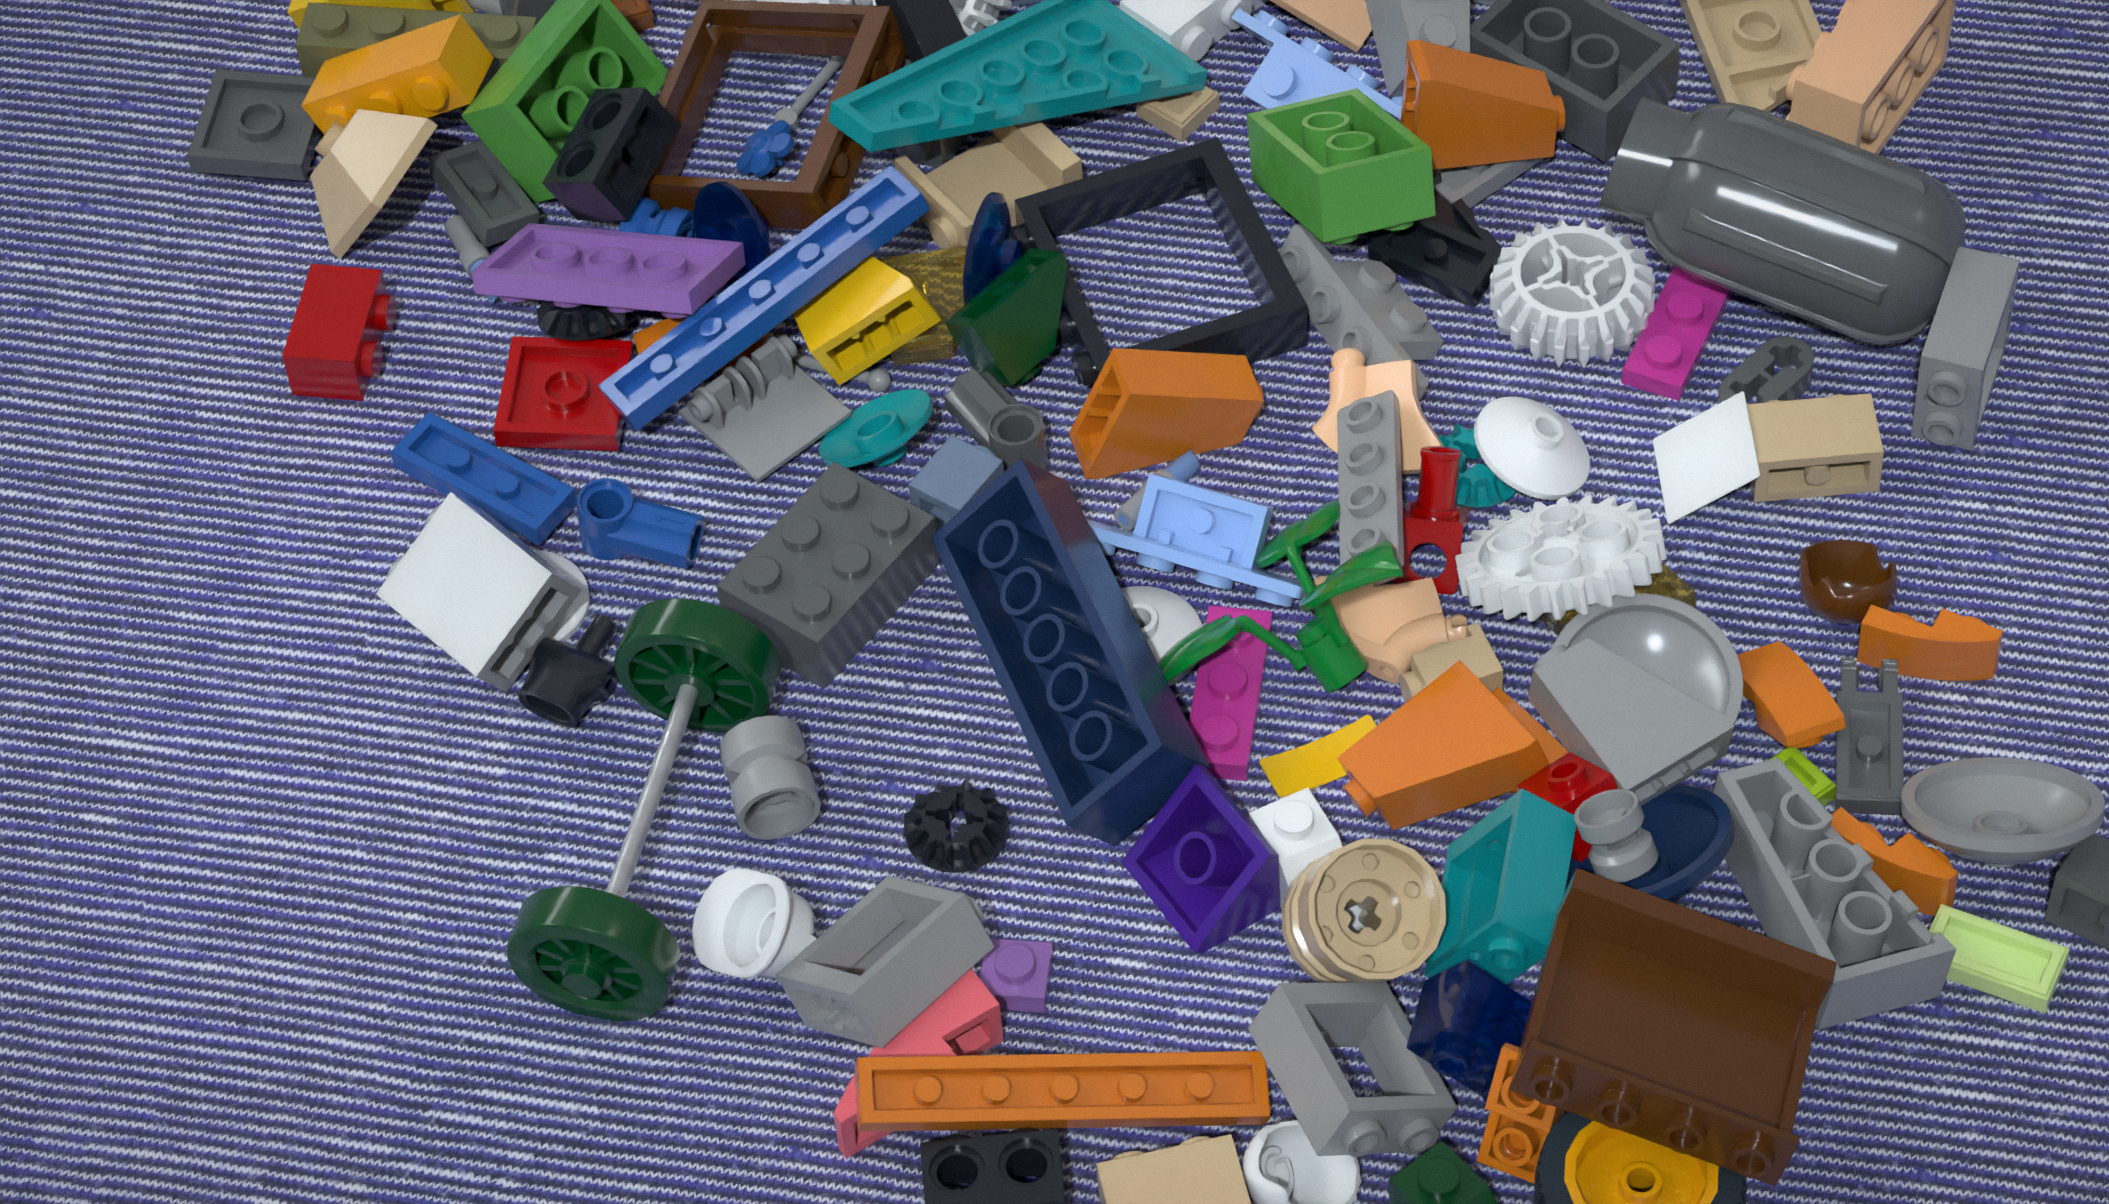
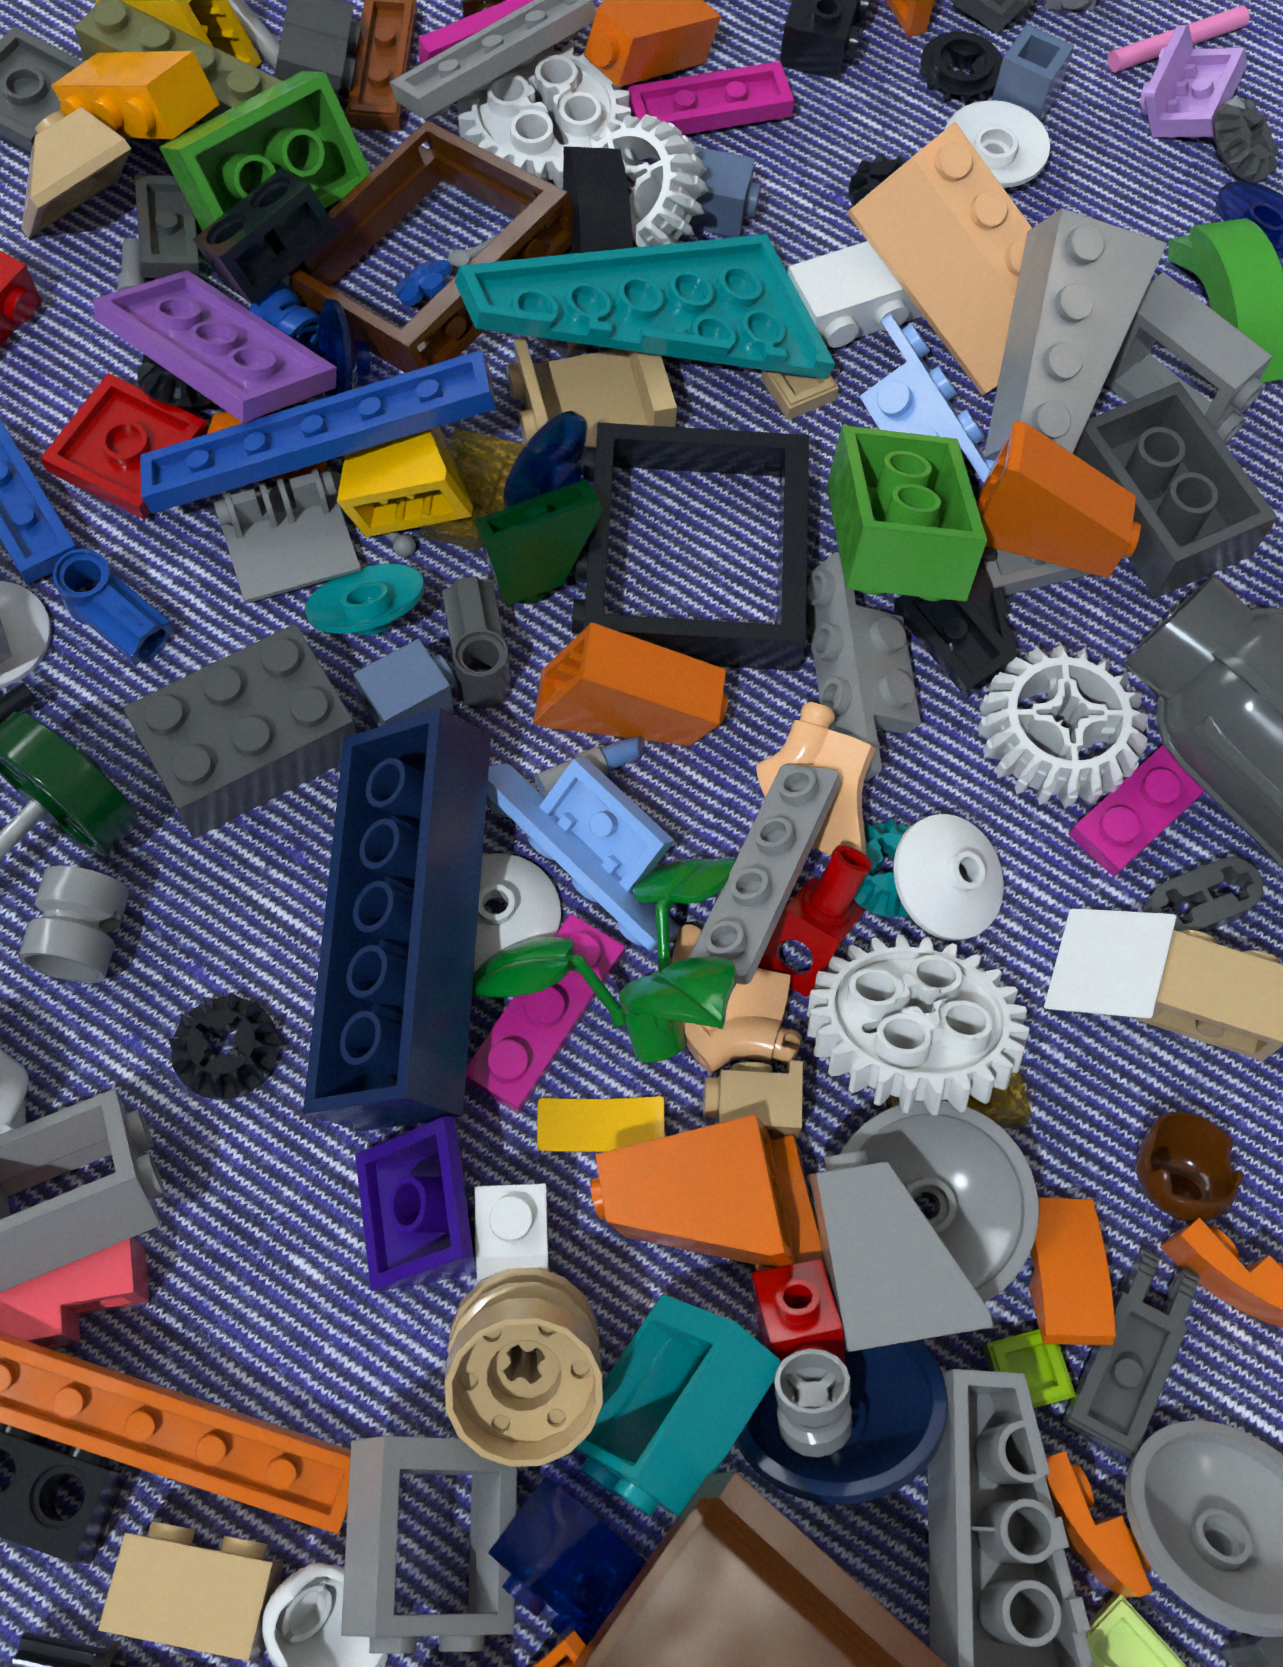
camera: 15 degrees right, 15 degrees up
medium lavender plate [980,938,1054,1013] -> none

